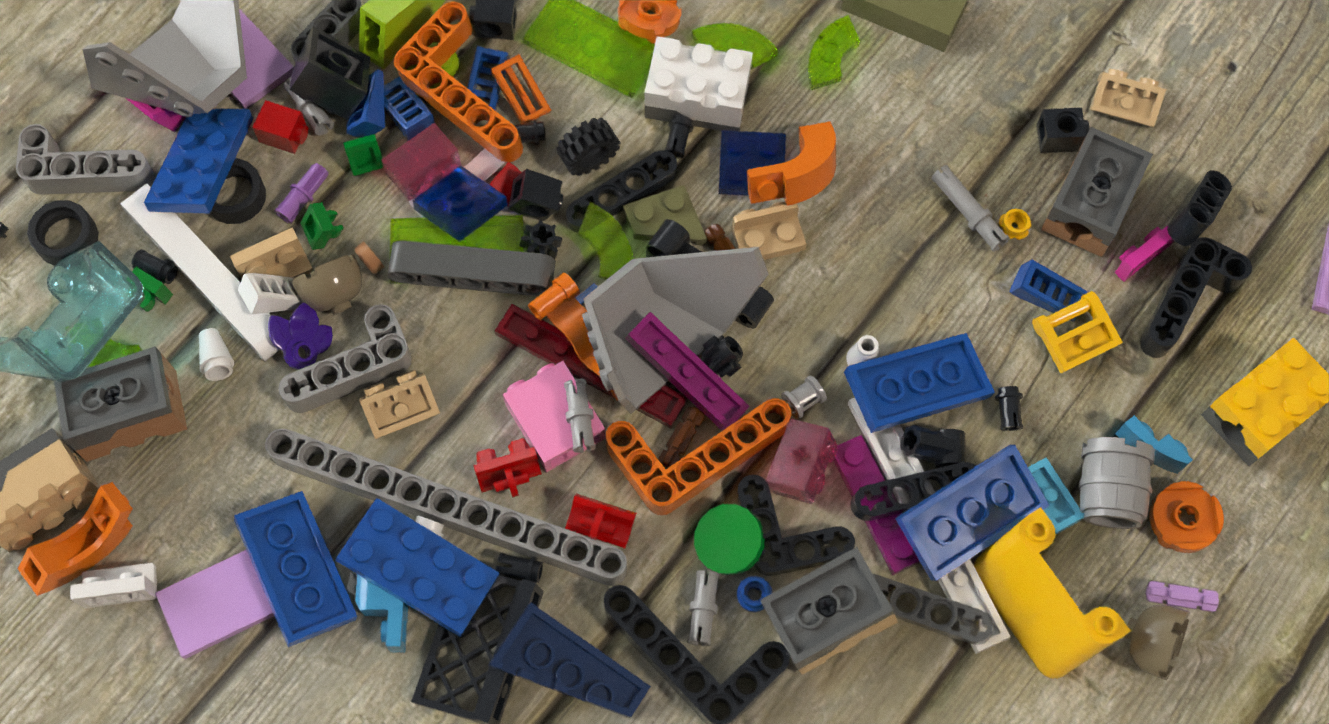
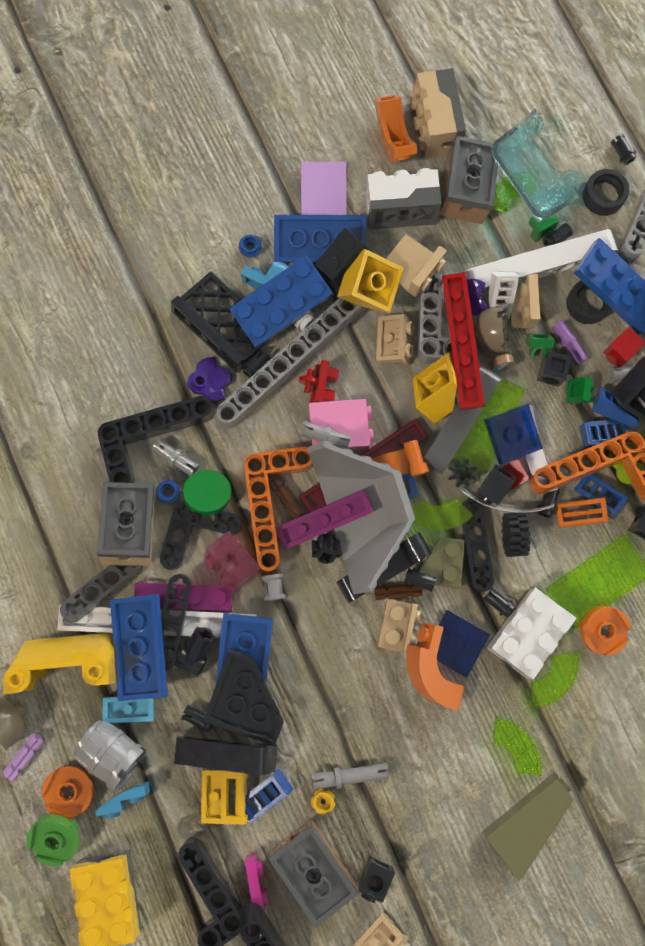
camera: 115 degrees right, 10 degrees up
white bracket [70,563,157,608] -> none
white cone [198,328,234,381] -> none
clear pink brick [381,123,461,201] -> none
dark blue wing [487,603,651,718] -> none
red hips [565,493,637,548] -> none
white cone [846,335,880,366] -> none
none -> bright green plate [26,814,80,867]
none -> black beam [174,736,278,775]
none -> dark purple plate [187,357,233,402]
none -> black plate [203,648,284,747]
none -> blue plate [239,235,262,258]
none -> black slope [315,228,372,286]
none -> yellow slope [337,249,404,313]
none -> piece [365,168,441,230]
none -> tan bracket [386,235,447,297]
none -> black pin [404,567,437,592]
none -> yellow slope [412,352,457,424]
none -> red plate [442,272,485,411]
none -> white sticker [460,487,554,512]
none -> black brick [536,351,572,387]

